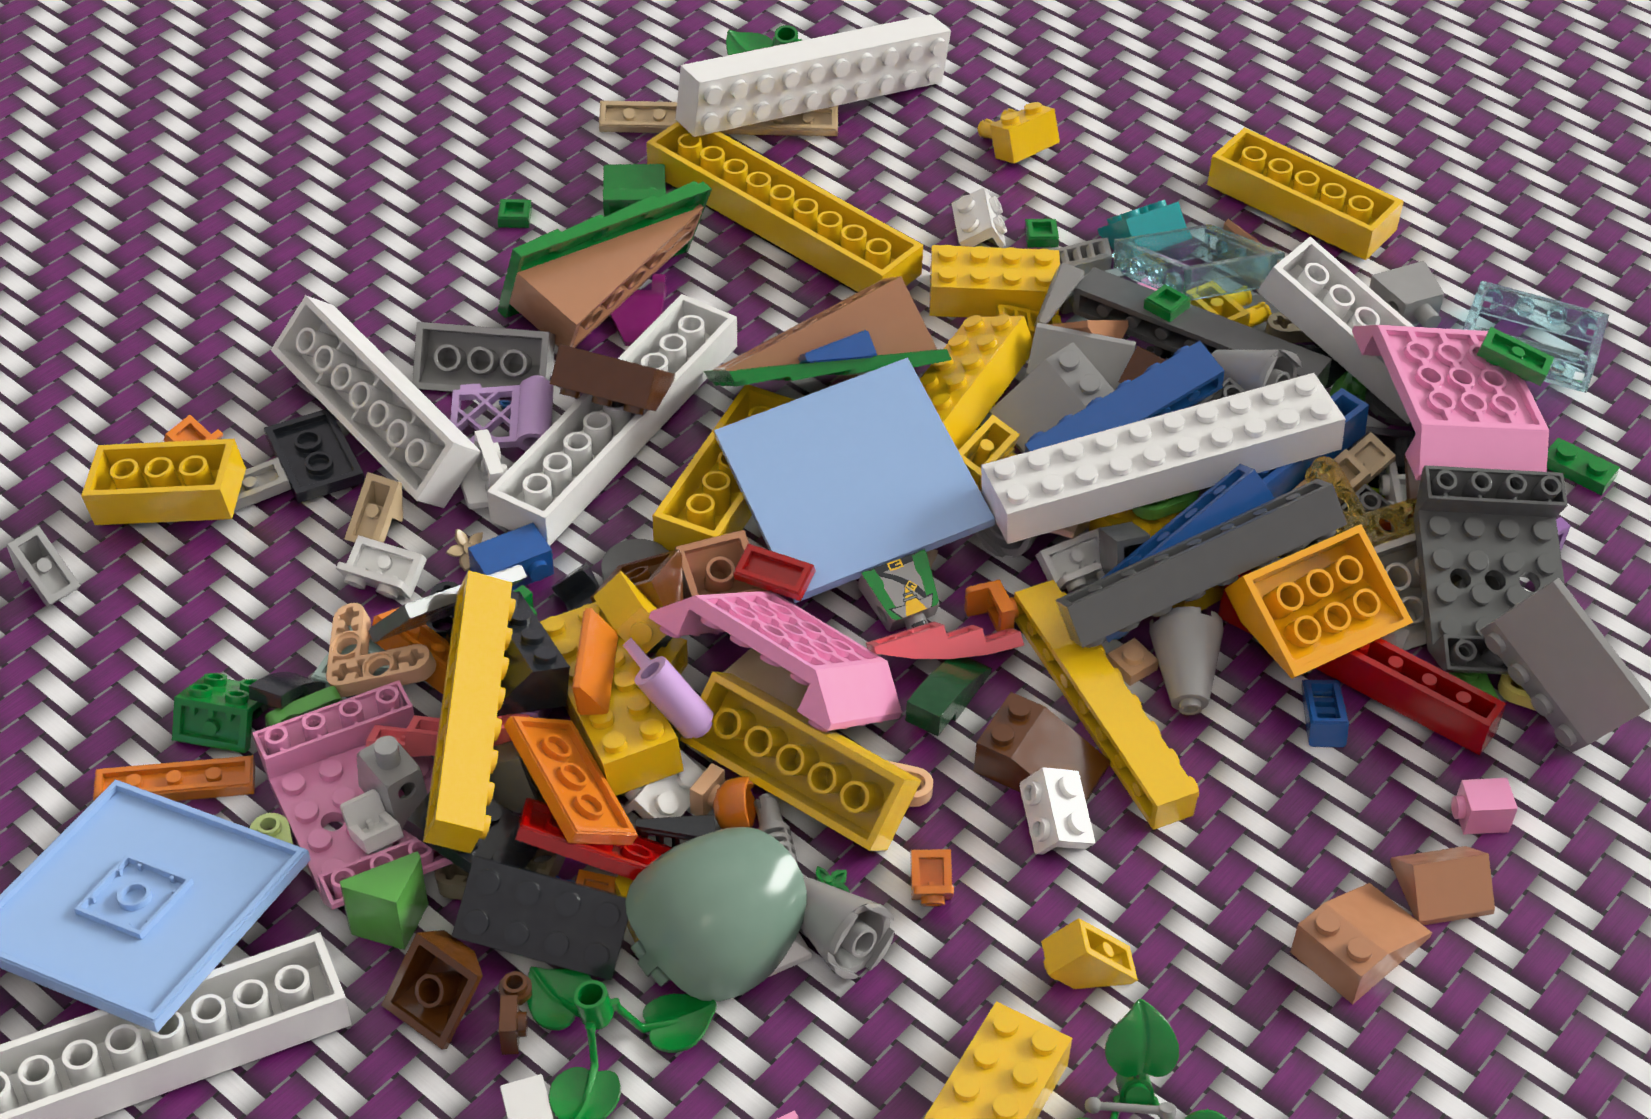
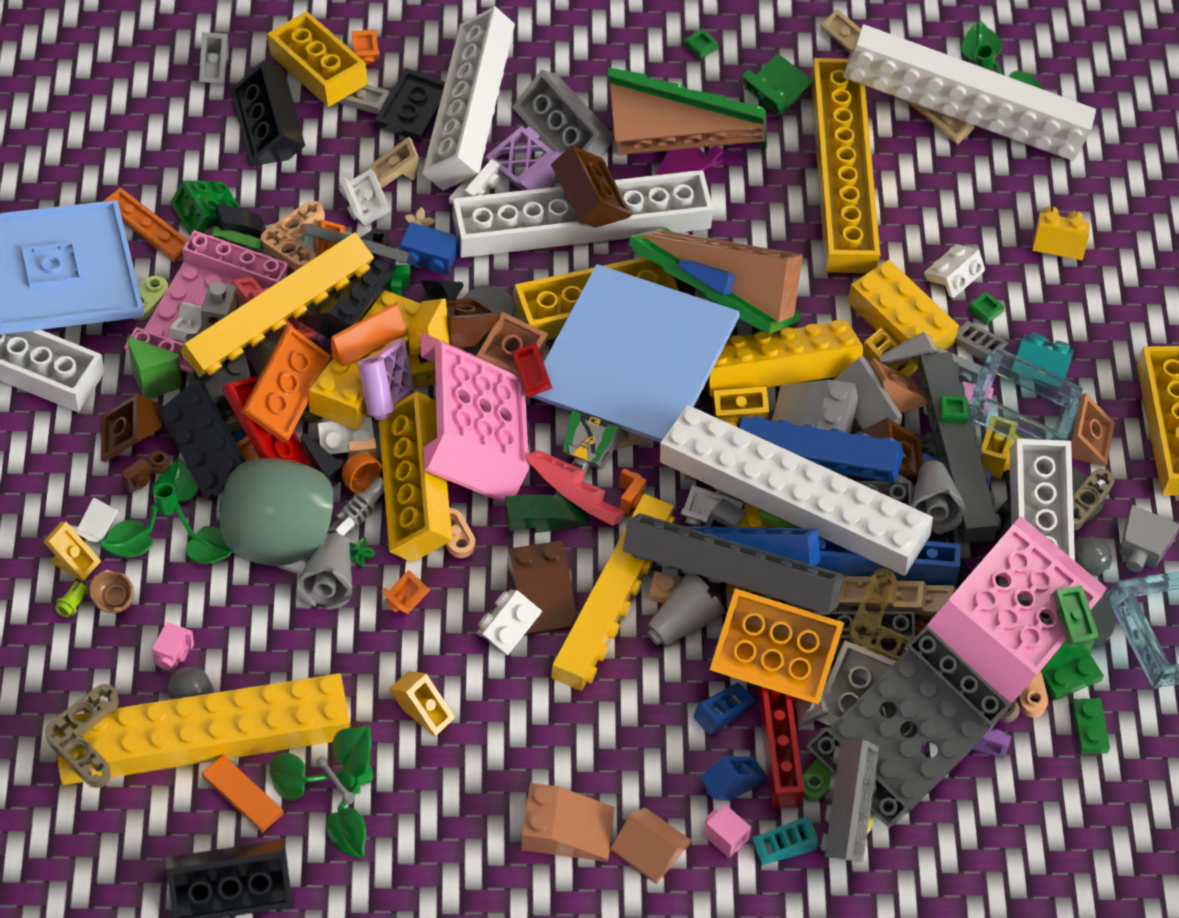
camera: 45 degrees right, 10 degrees up
none -> black slope [230,60,306,166]
none -> blue slope [700,756,768,800]
none -> teal slope [752,817,818,865]

